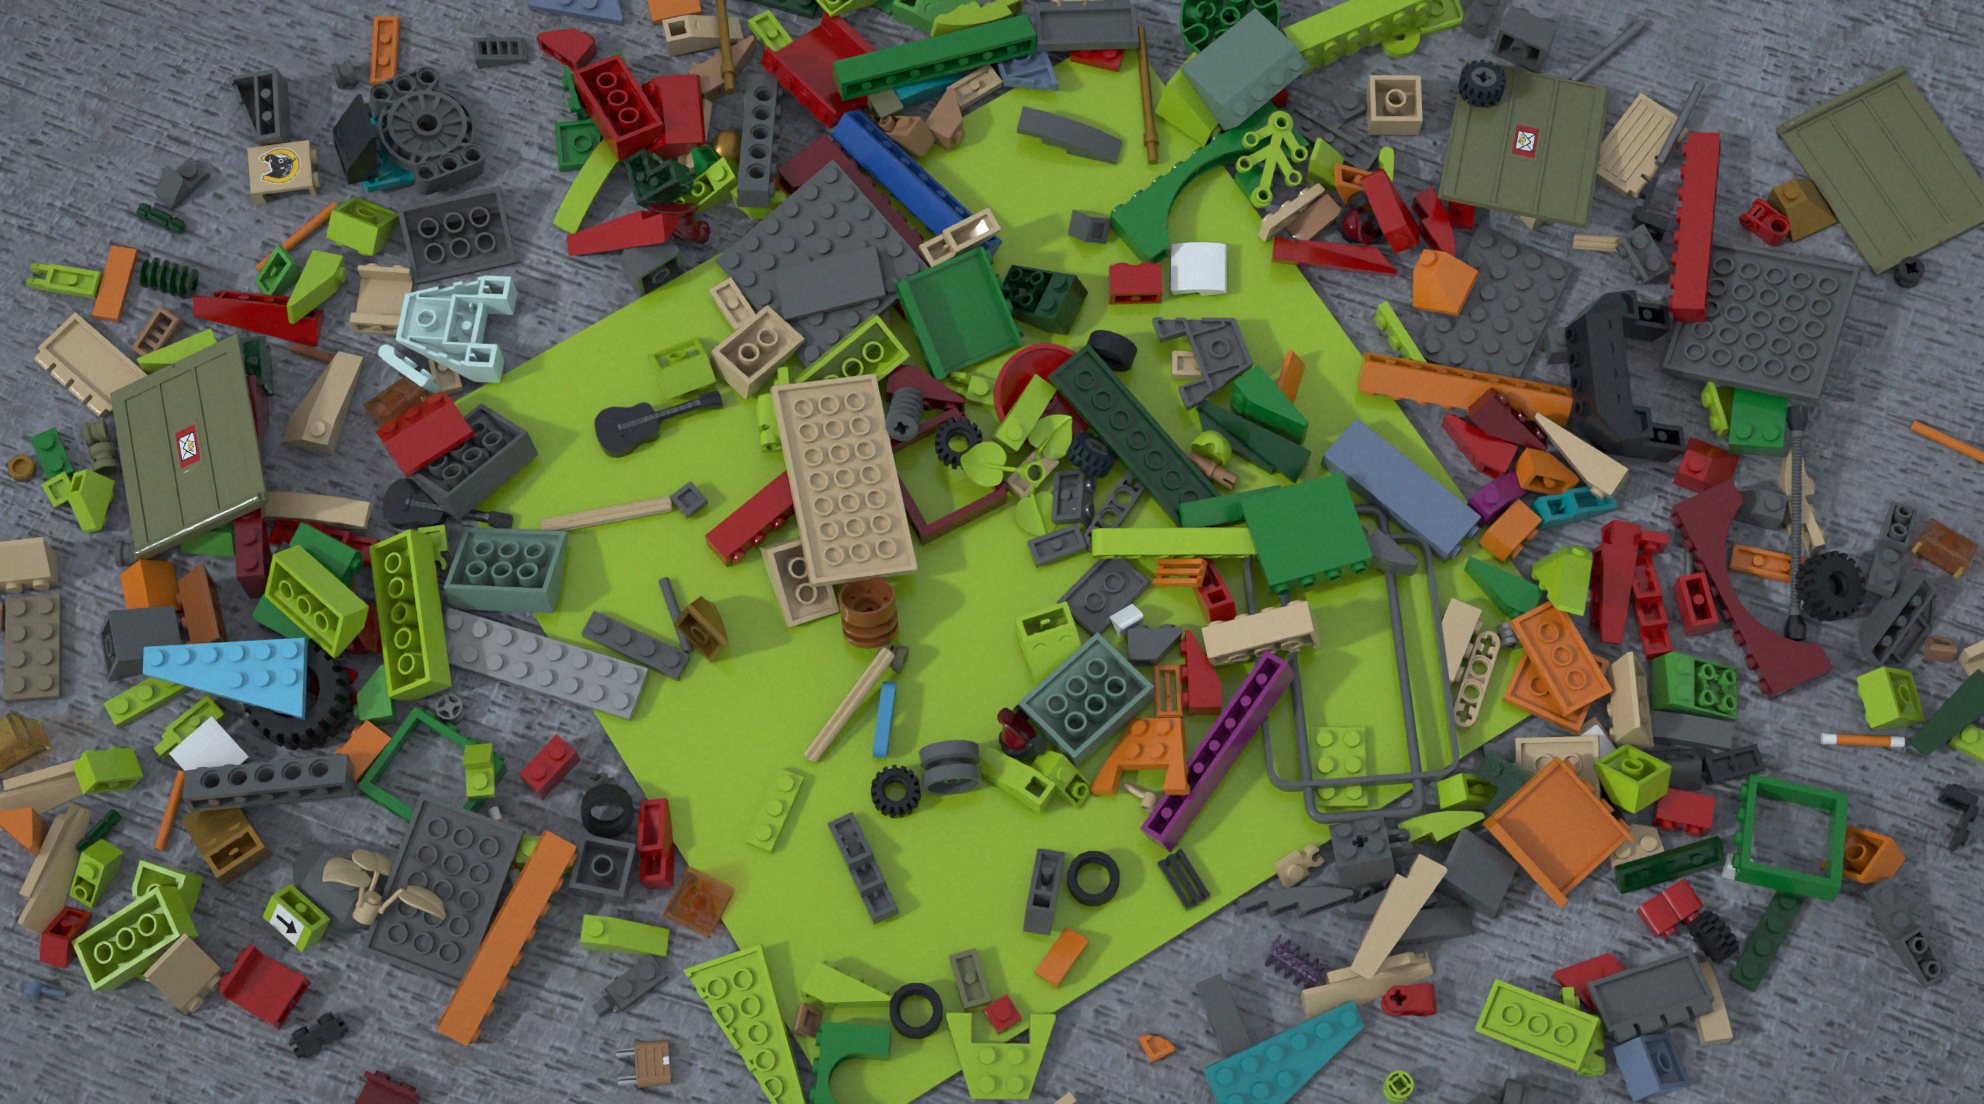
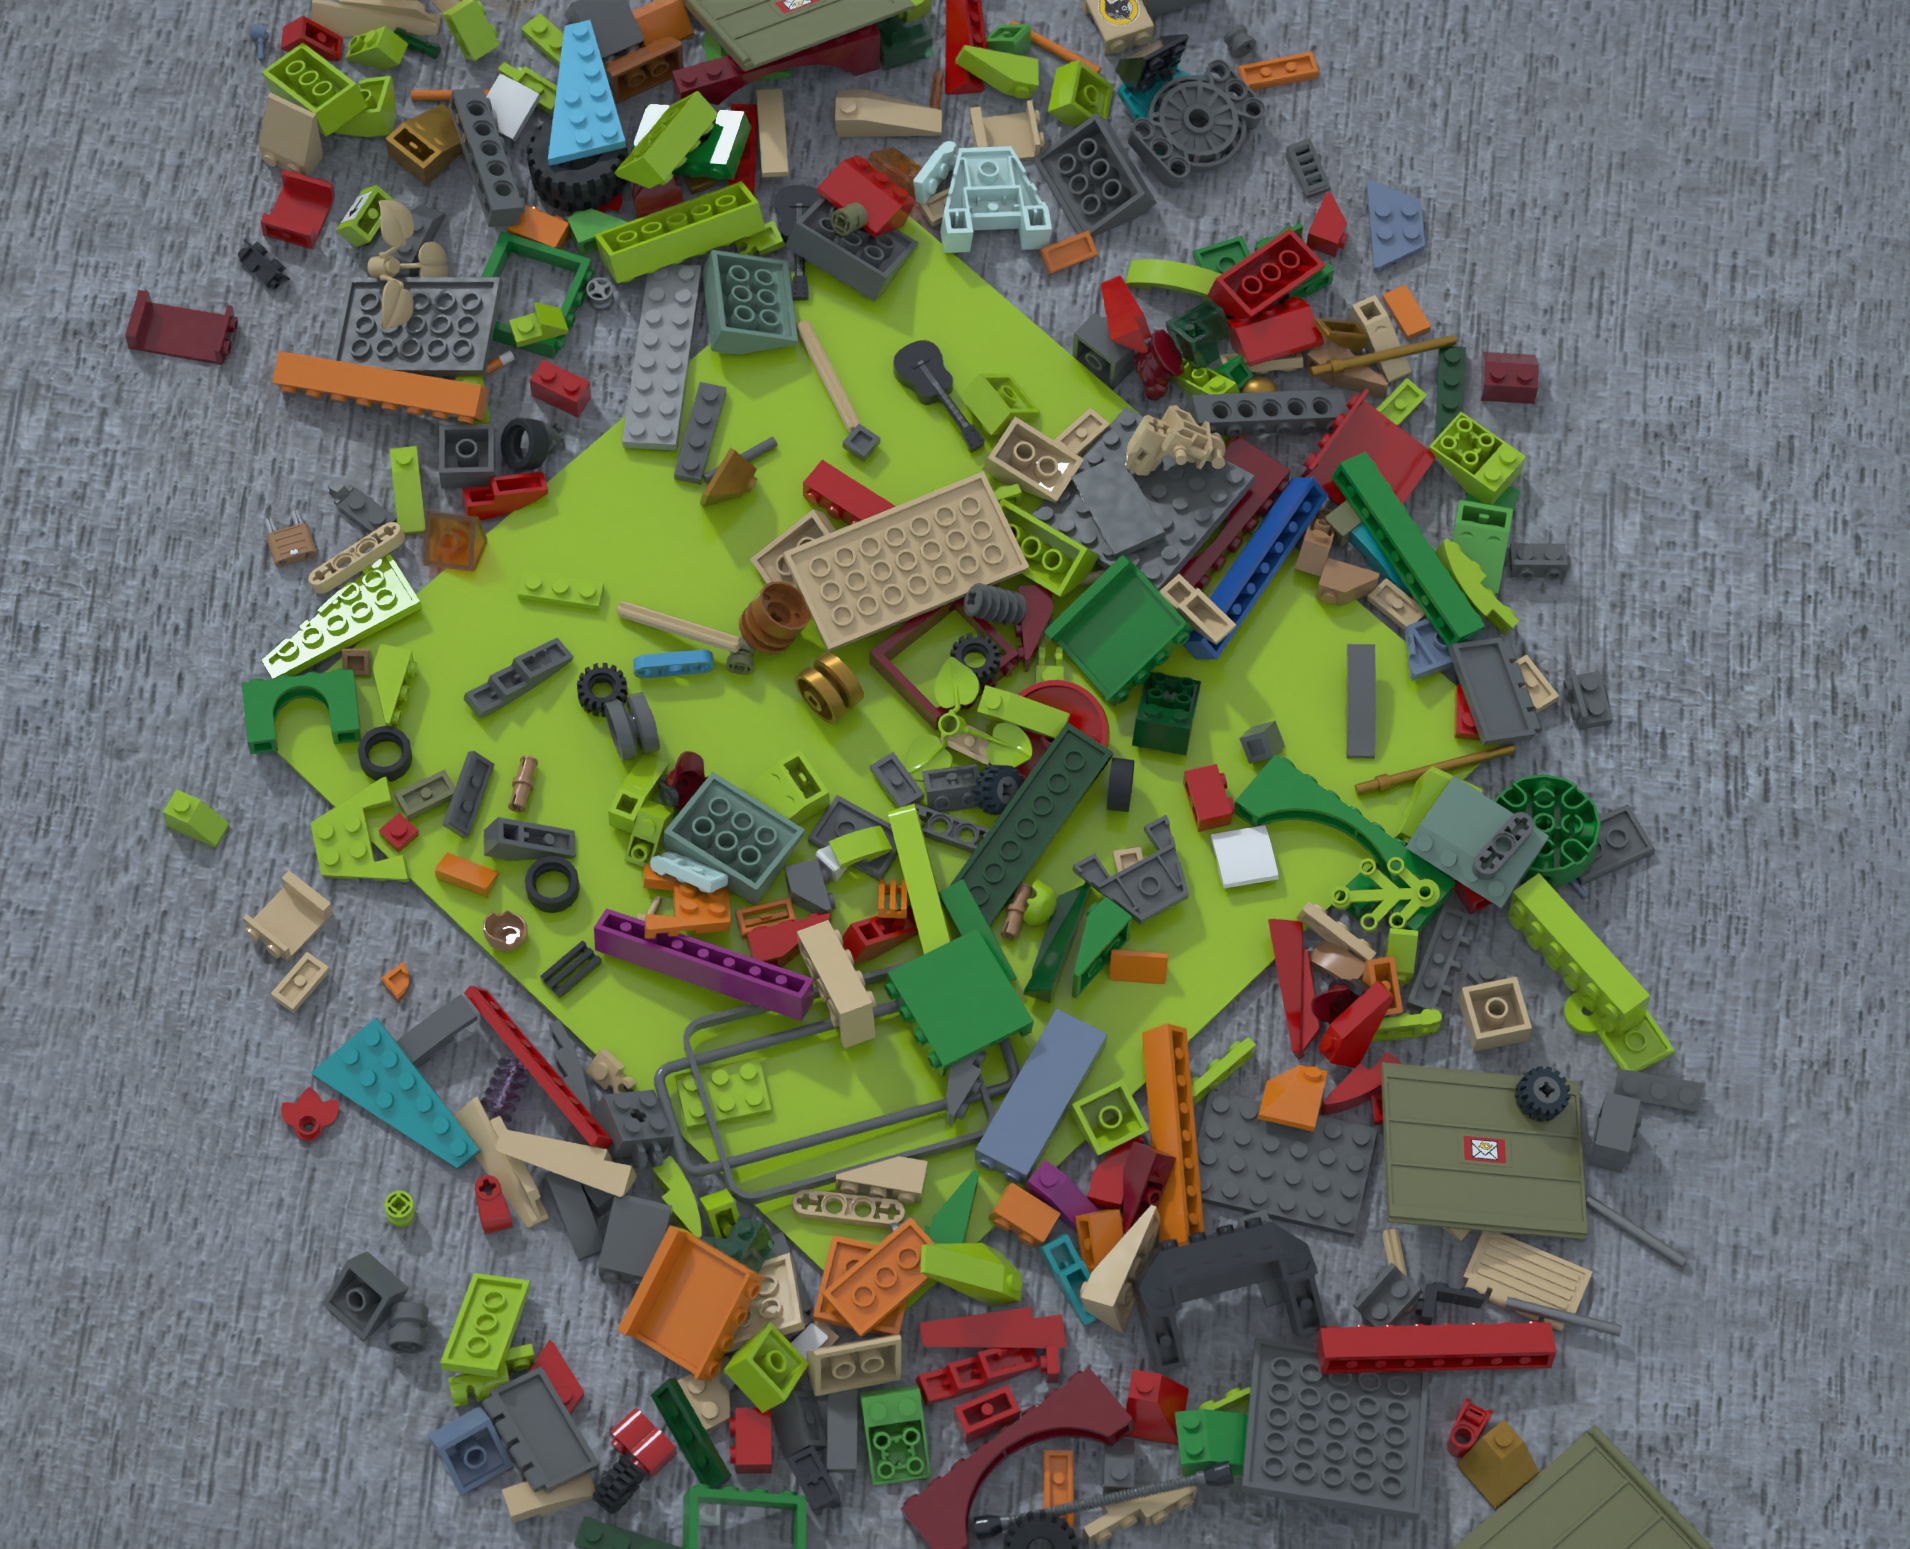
camera: 75 degrees right, 5 degrees down
none -> tan beam [308,522,405,594]
none -> dark grey tile [443,751,494,838]
none -> red tile [464,986,613,1150]
none -> medium nougat hair [483,910,528,952]
none -> medium nougat pin [508,756,538,813]
none -> light aqua hinge [650,851,729,893]
none -> pearl gold wheel [795,652,864,724]
none -> lime slope [829,826,893,869]
none -> olive wheel [831,202,868,236]
none -> orange tile [1039,230,1098,275]
none -> lime slope [1069,1079,1149,1156]
none -> tan piece [1125,405,1226,476]
none -> pearl gold slope [1313,318,1369,353]
none -> dark grey beam [1472,812,1534,880]

